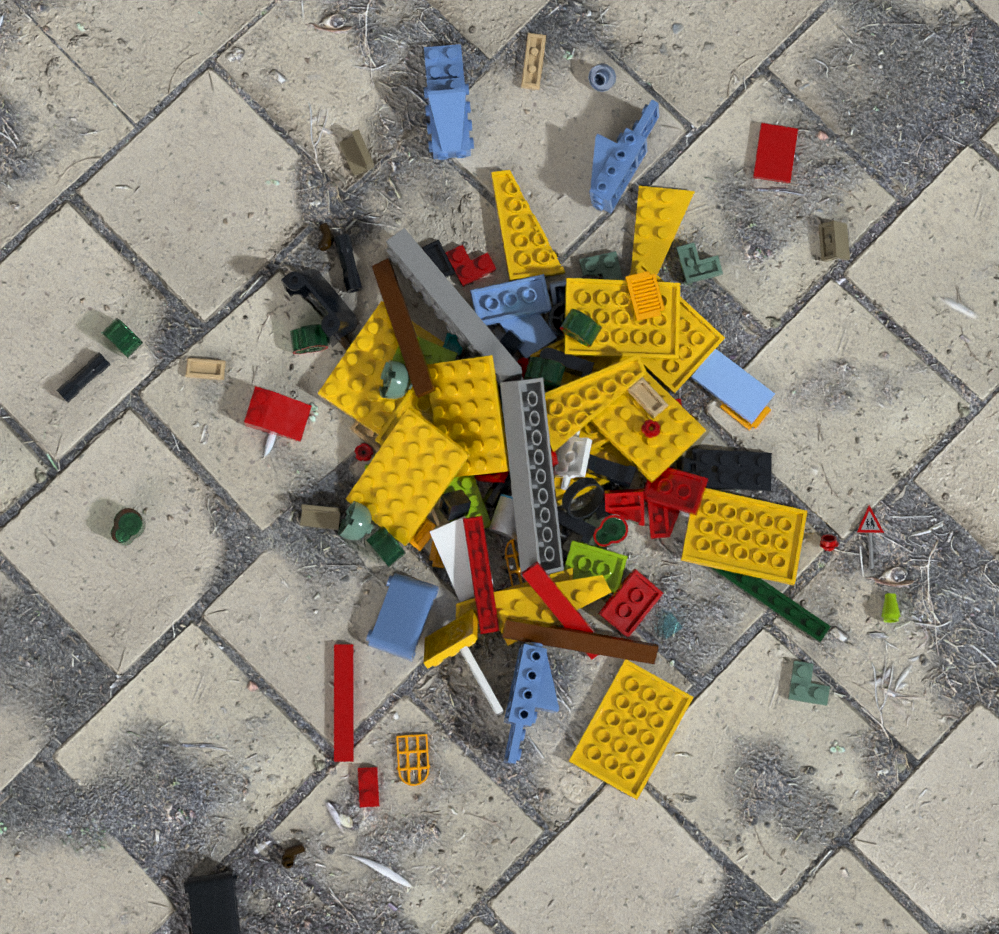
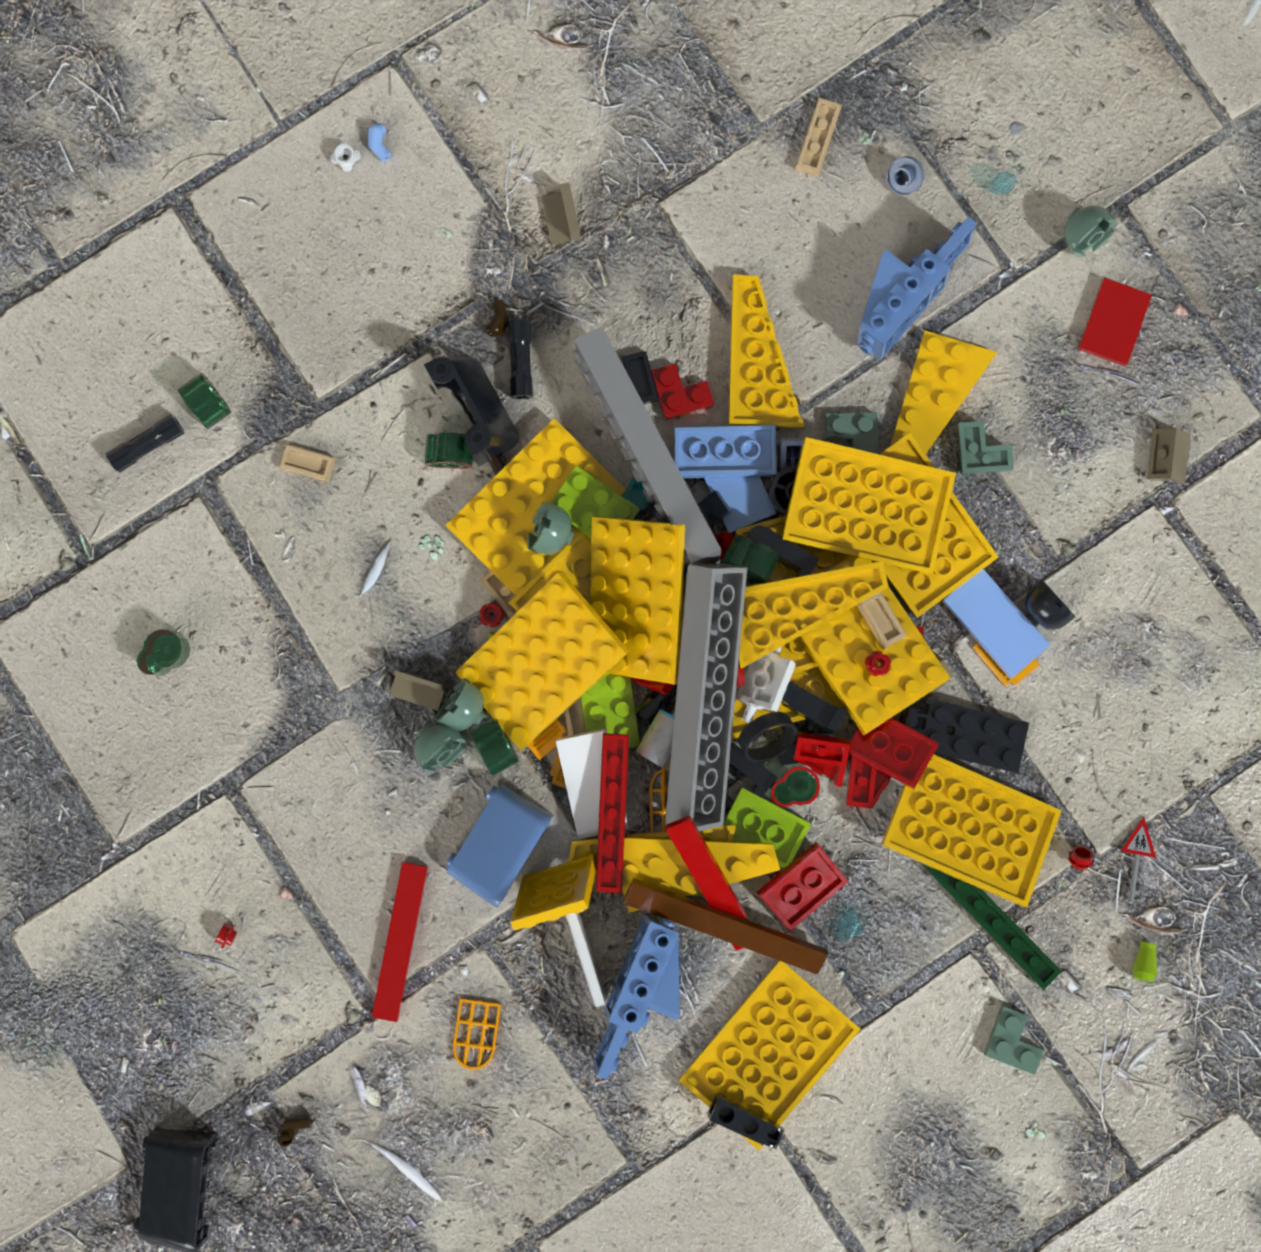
camera: 15 degrees right, 5 degrees up
red slope [244,386,312,442] -> none
red plate [358,767,380,808] -> none
reddish brown tile [372,258,436,398] -> none
medium blue wedge [424,44,474,160] -> none
black panel [439,490,471,521] -> none
clear green piece [560,309,602,347] -> none
light orange window [625,271,665,321] -> none
none -> red plate [215,923,238,948]
none -> white plate [331,142,361,172]
none -> light blue arm [368,123,391,162]
none -> sand green cylinder [413,724,466,774]
none -> black leg [707,1092,785,1149]
none -> clear light blue plate [991,171,1017,195]
none -> black cylinder [1025,579,1076,630]
none -> sand green cylinder [1064,206,1117,257]

